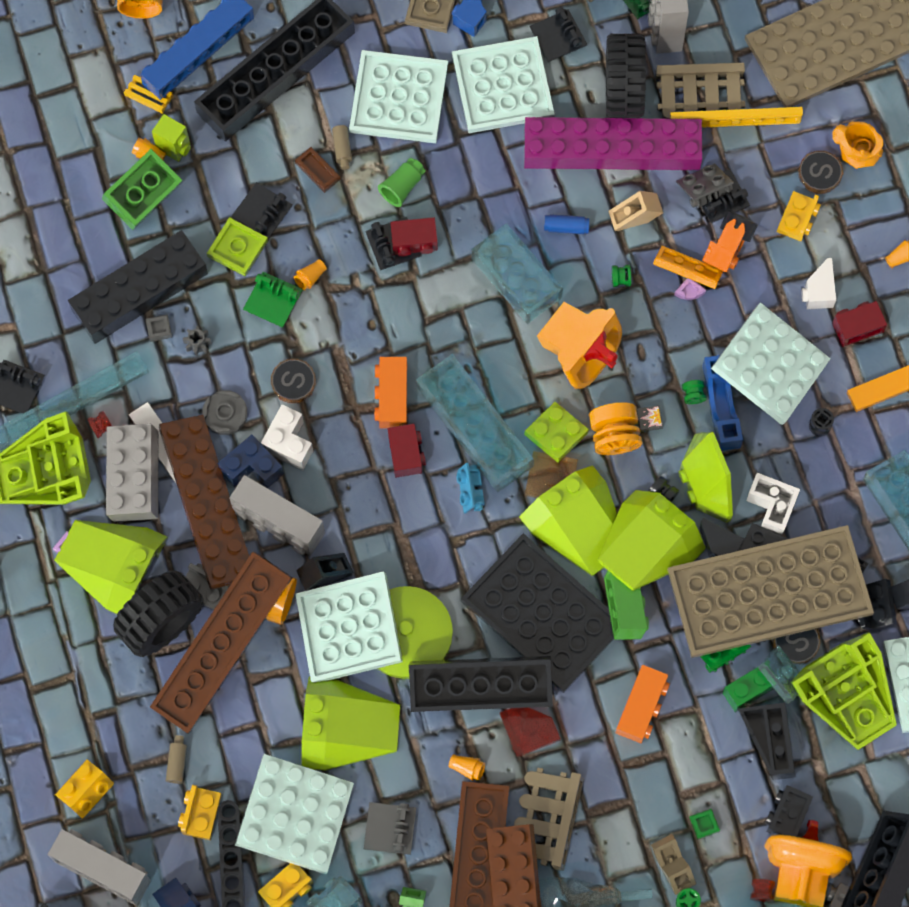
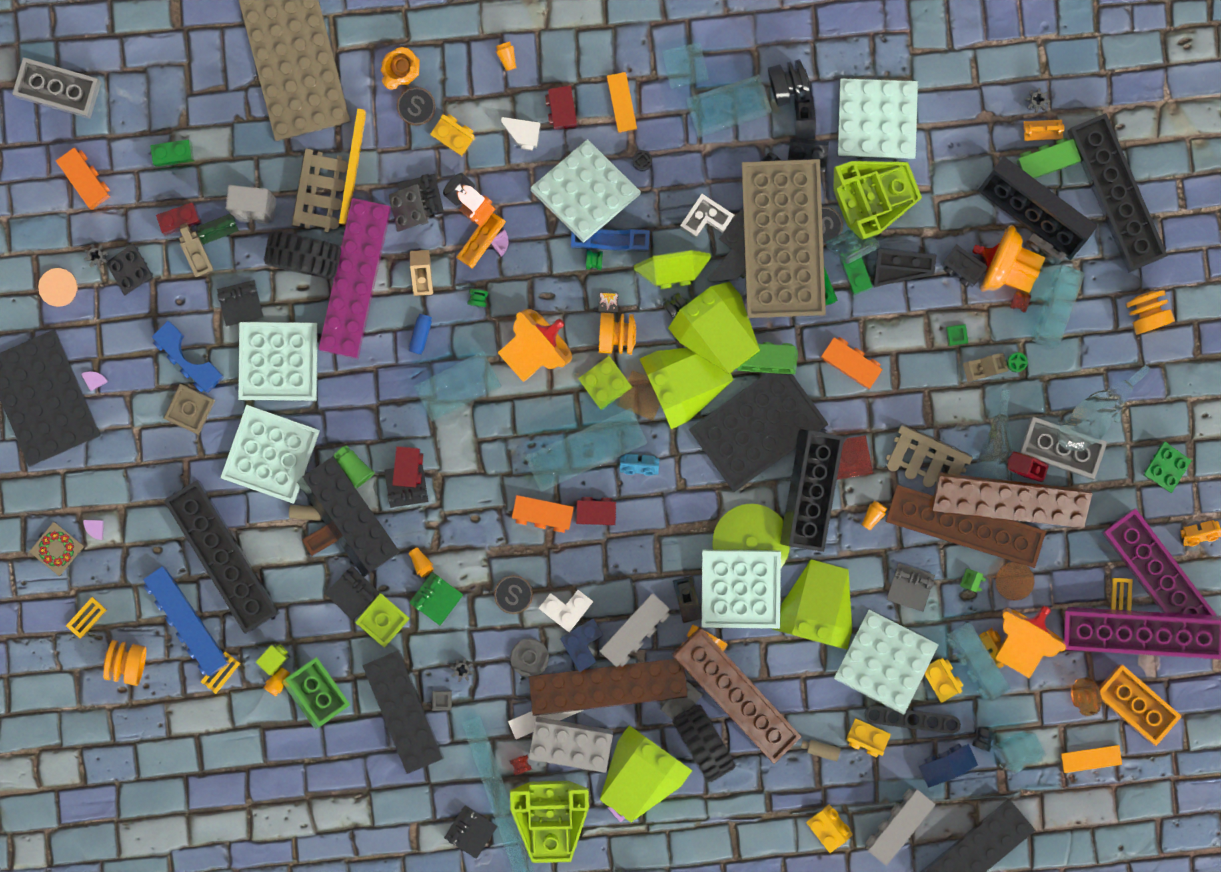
camera: 75 degrees left, 15 degrees up
none -> black brick [297,456,400,577]

